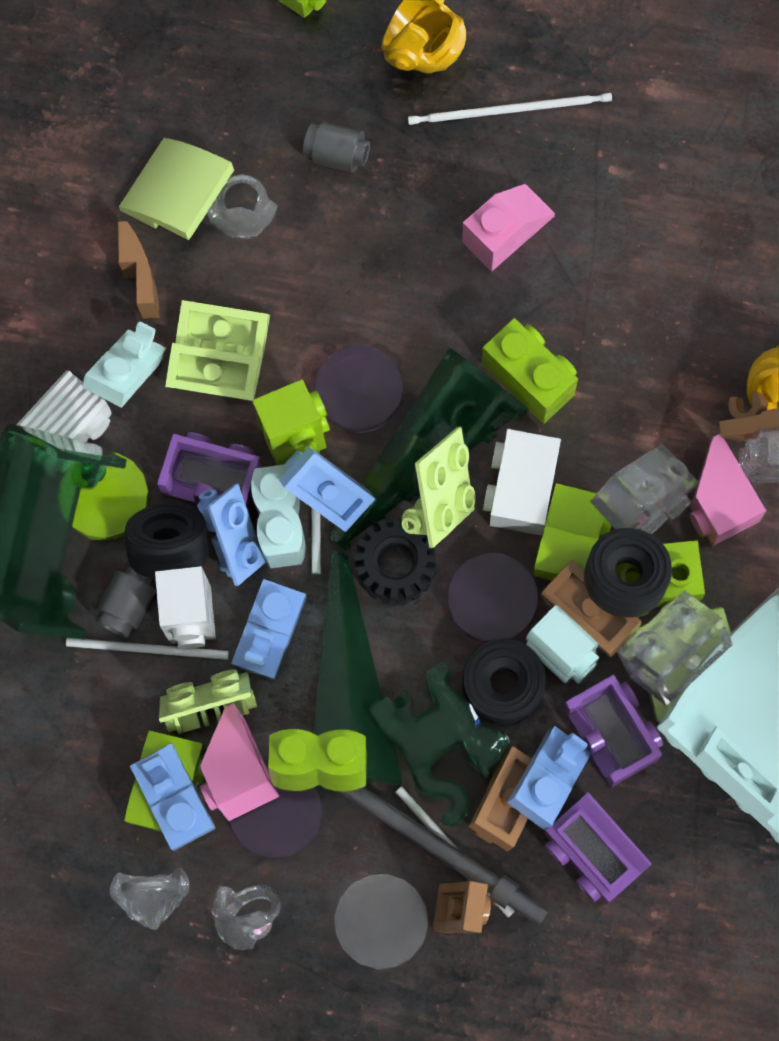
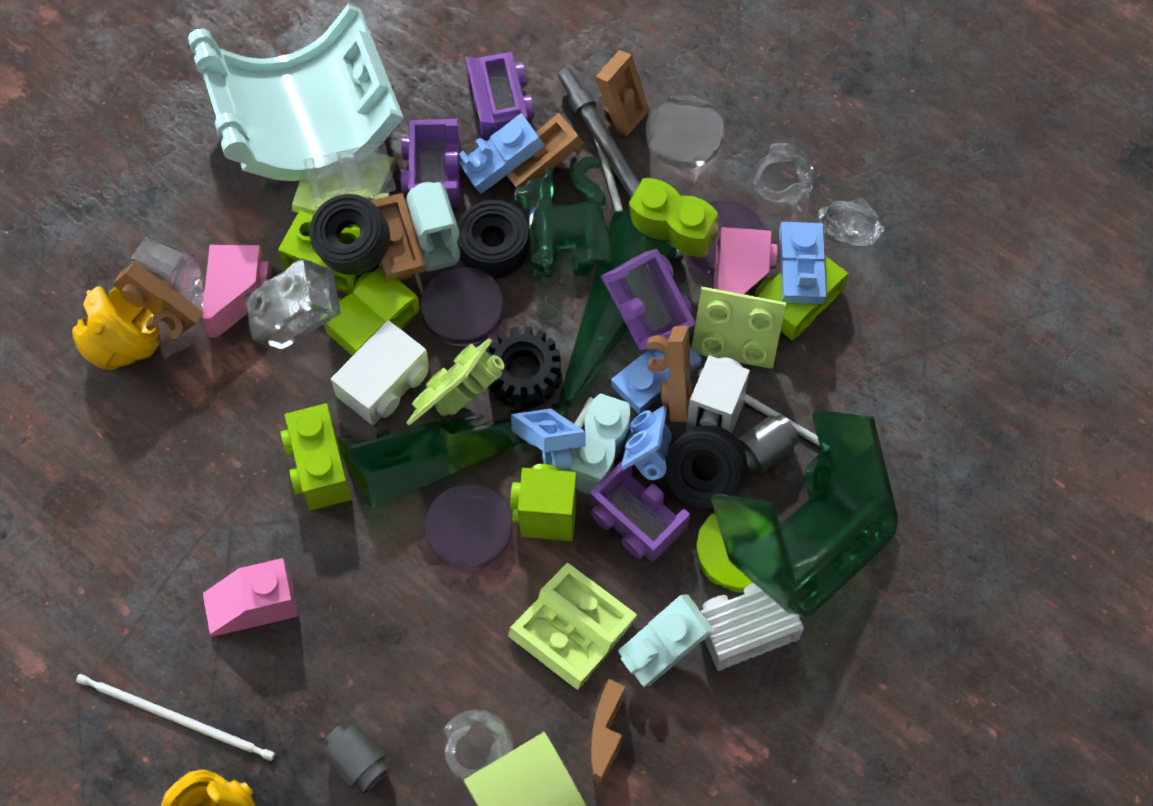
camera: 155 degrees left, 10 degrees down
none -> medium lavender window [601,249,696,350]
none -> medium nougat plate [646,326,692,422]

